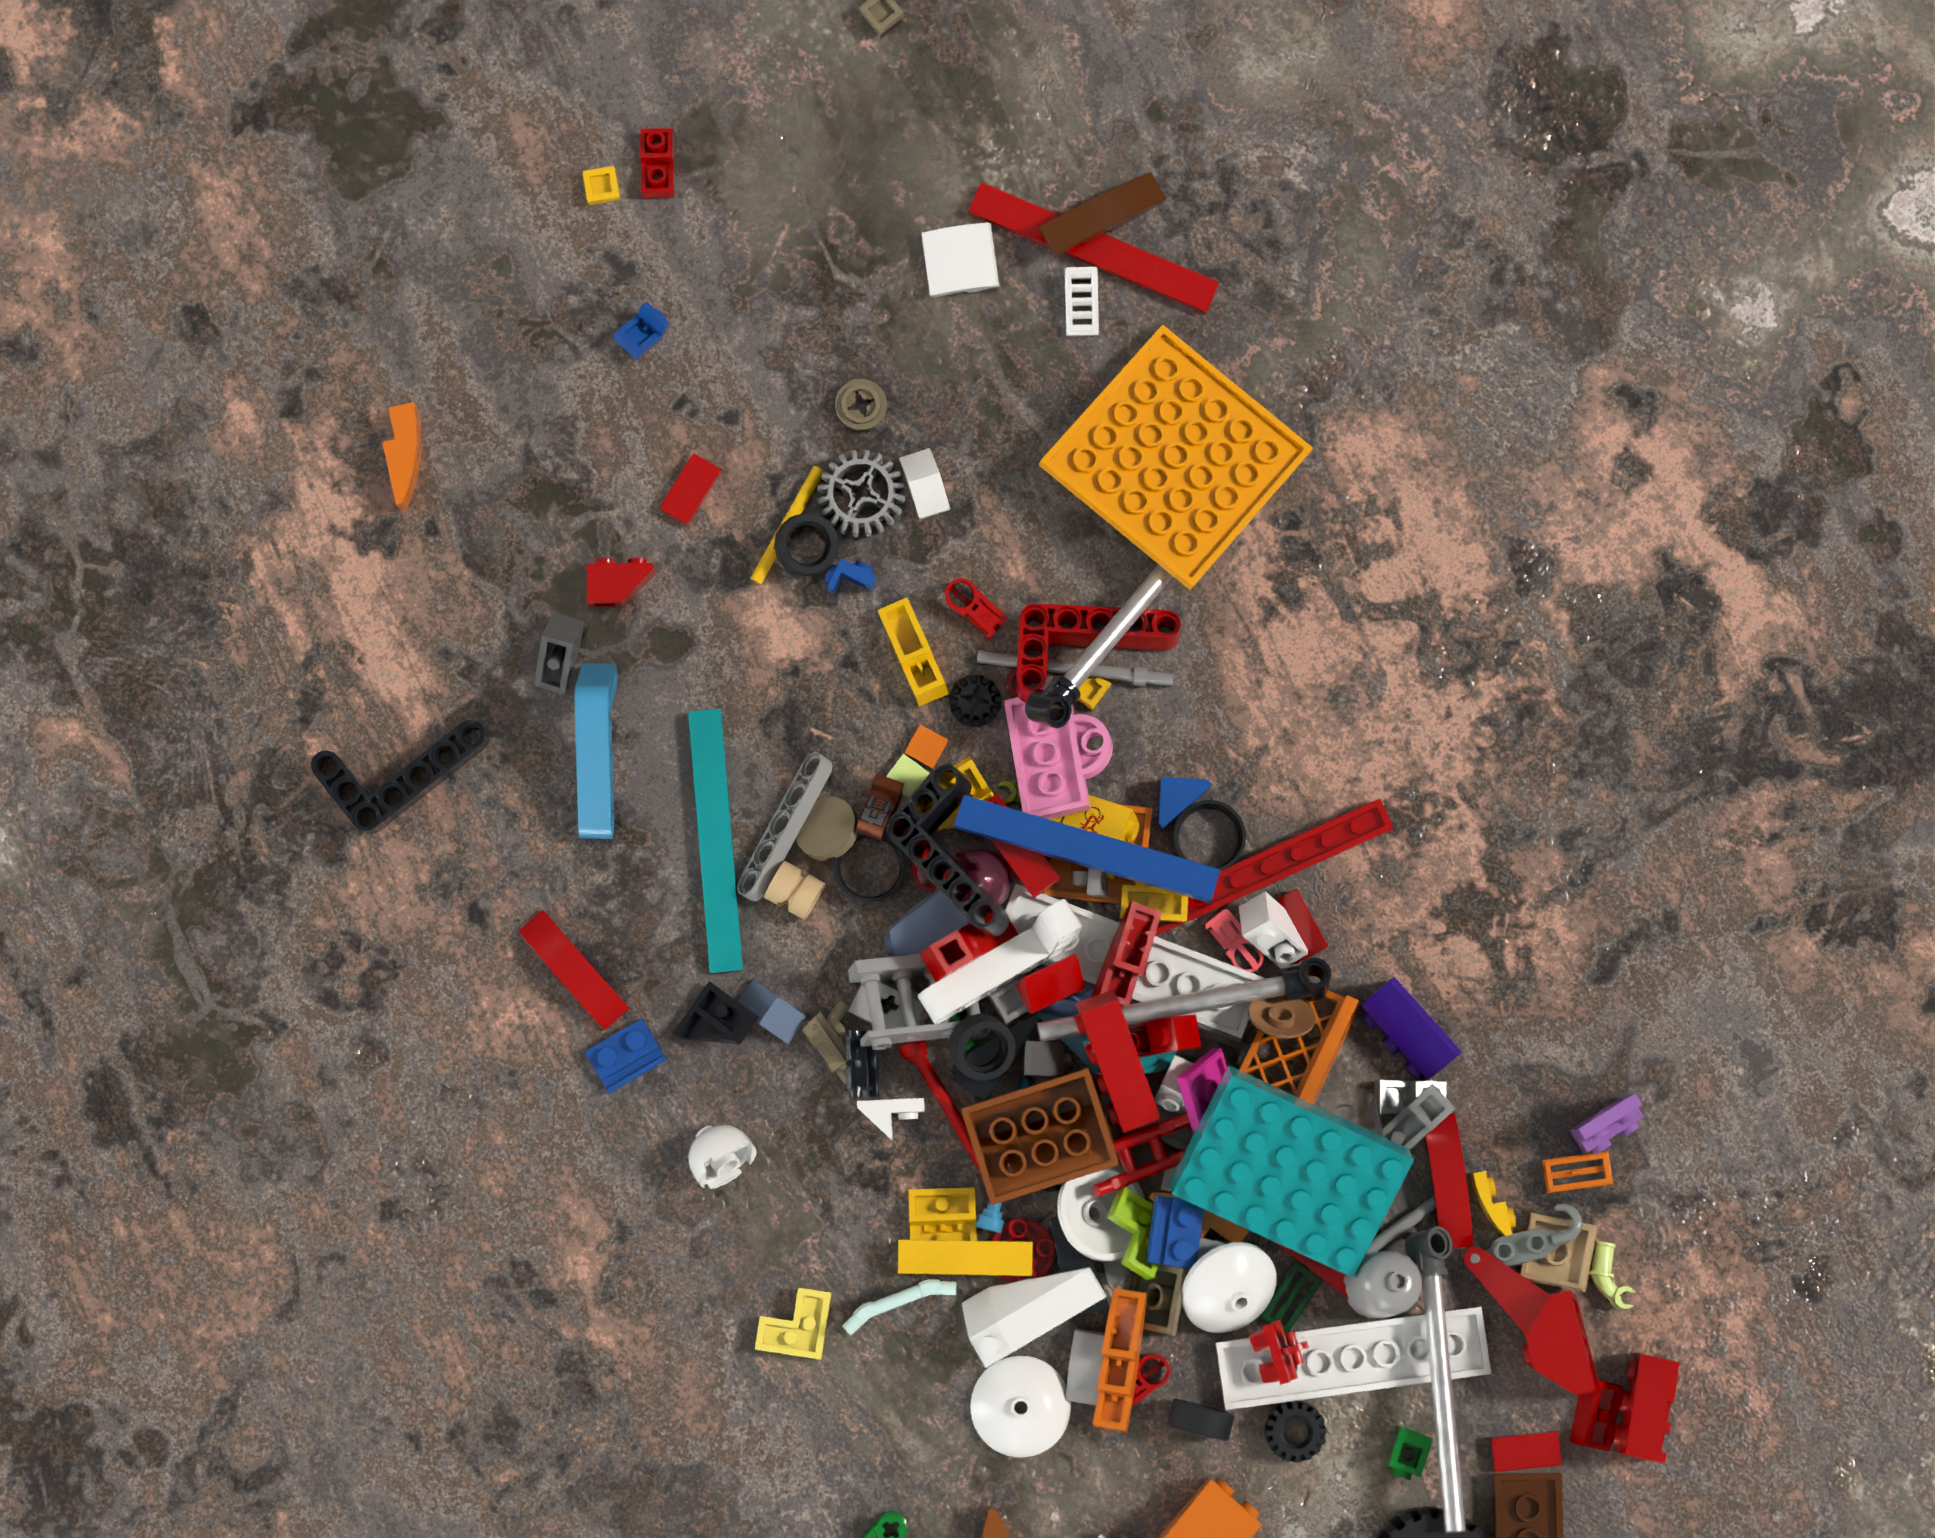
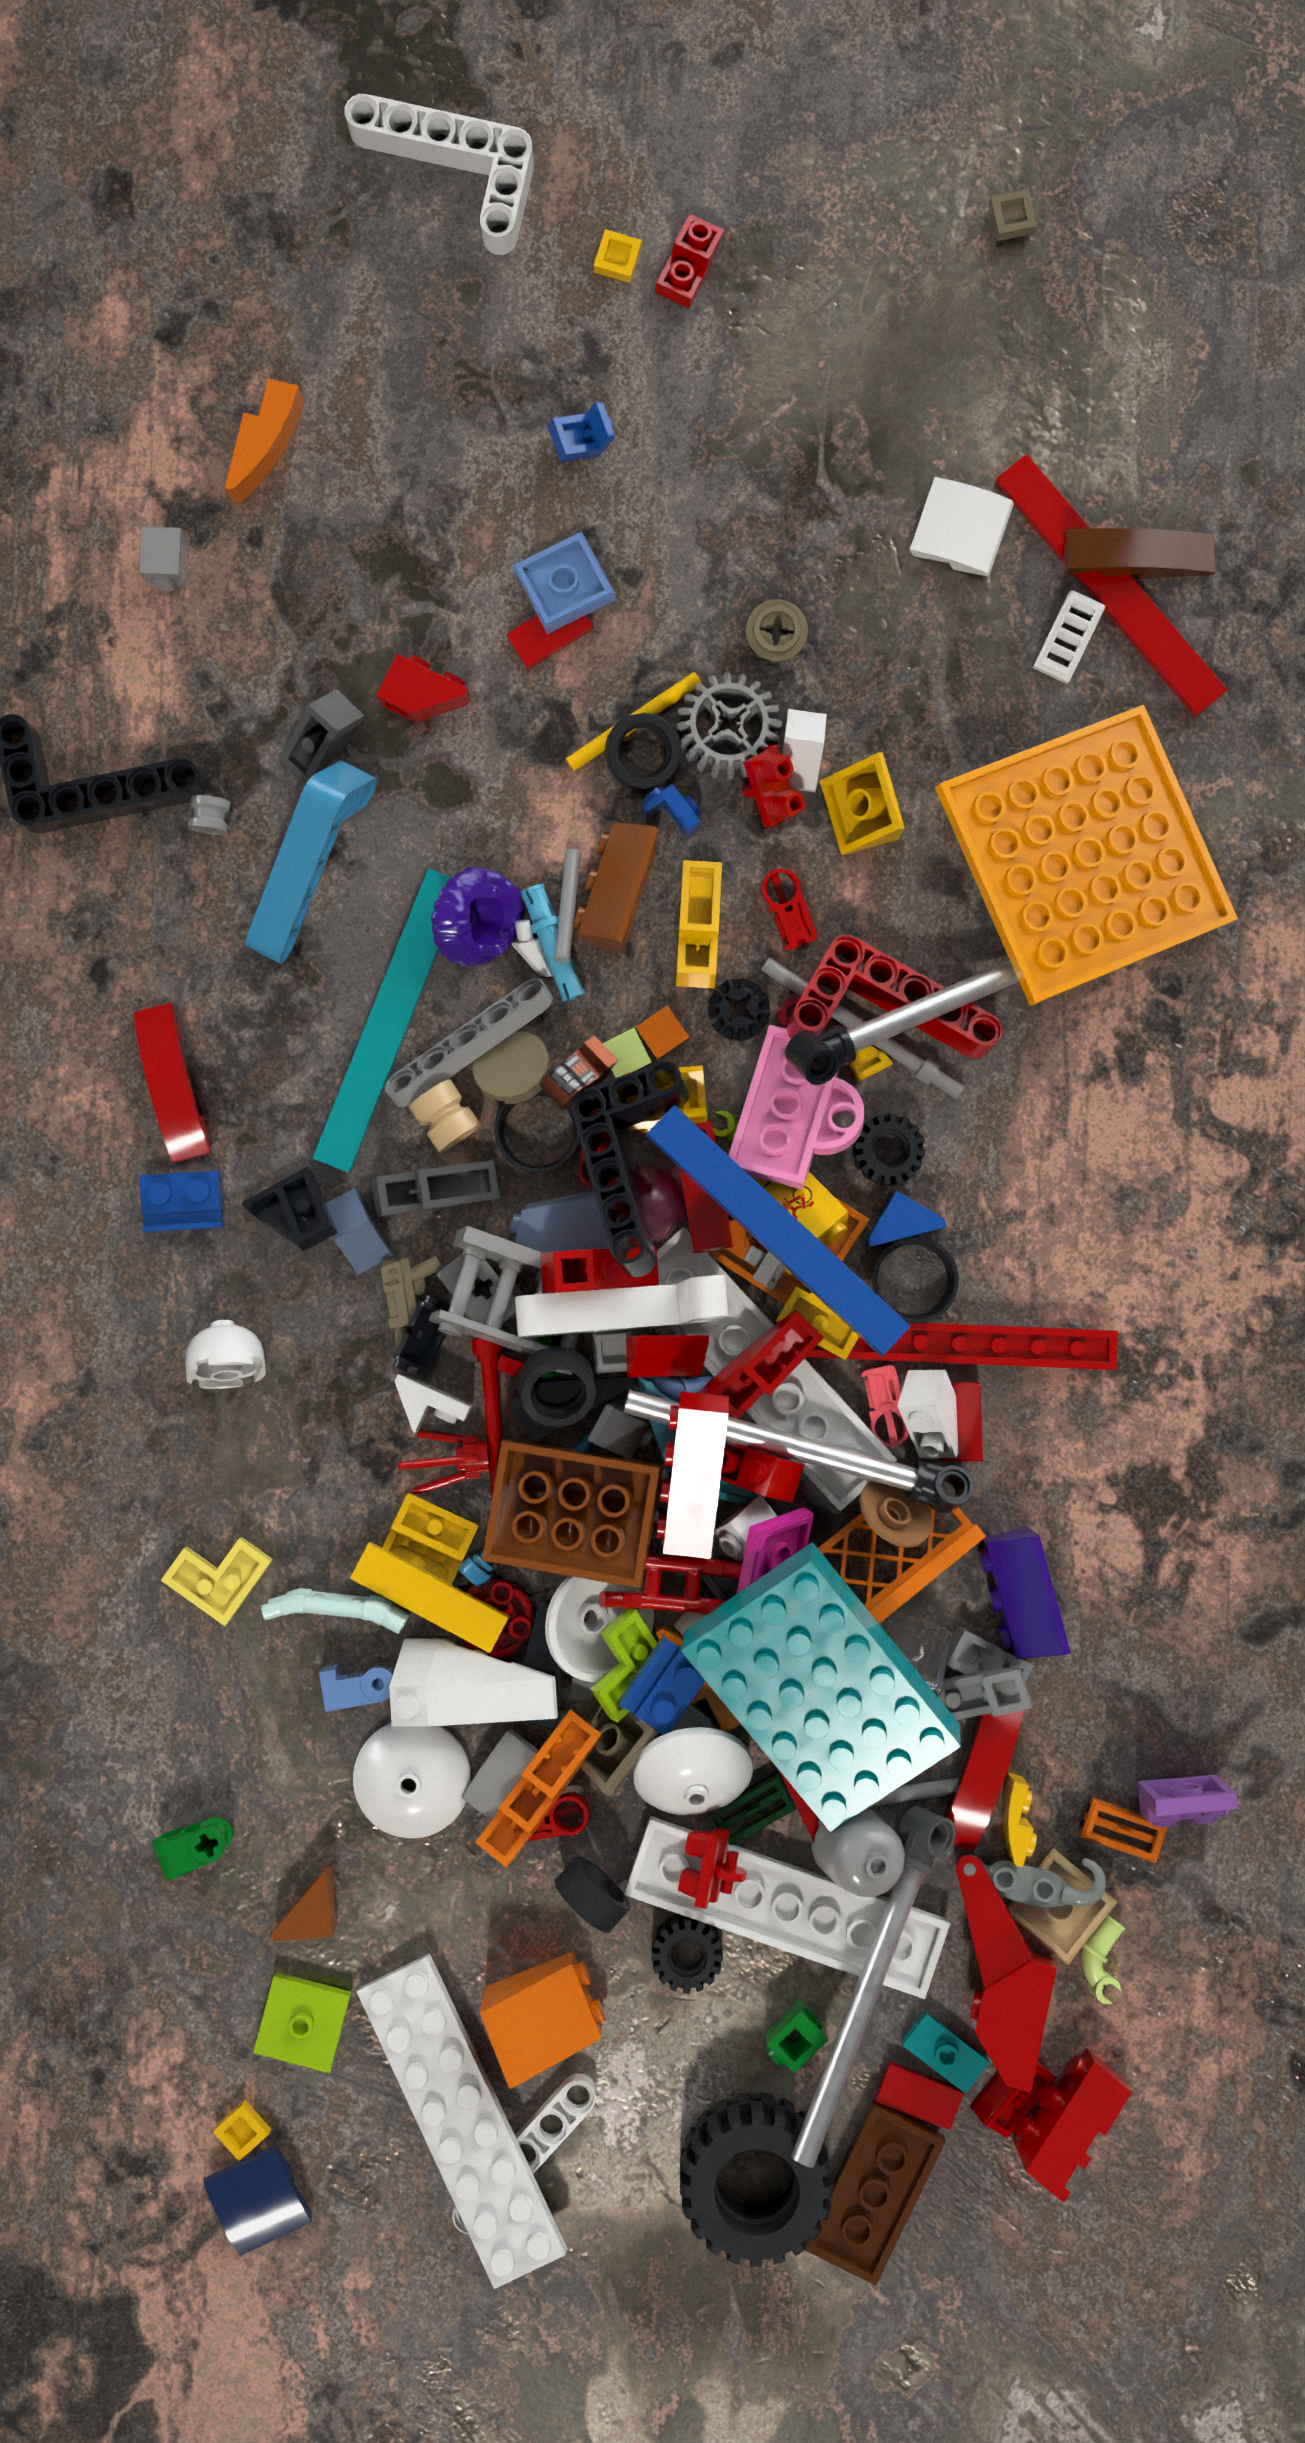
camera: 25 degrees right, 5 degrees up
none -> light grey brick [139,526,189,591]
none -> light grey wheel [187,795,231,835]
none -> medium blue leg [319,1662,395,1712]
none -> white beam [345,94,534,255]
none -> dark grey slope [370,1160,500,1218]
none -> red plant [397,1430,489,1495]
none -> dark purple piece [431,866,525,967]
none -> red tile [496,1353,525,1376]
none -> medium blue tile [512,531,617,634]
none -> white bar [512,919,553,977]
none -> medium azure pin [520,883,586,1002]
none -> light grey bar [554,849,581,963]
none -> dark orange slope [573,822,659,954]
none -> red hips [742,745,806,827]
none -> yellow slope [820,752,905,855]
none -> black tyre [852,1113,926,1186]
none -> teal plate [901,2010,990,2094]

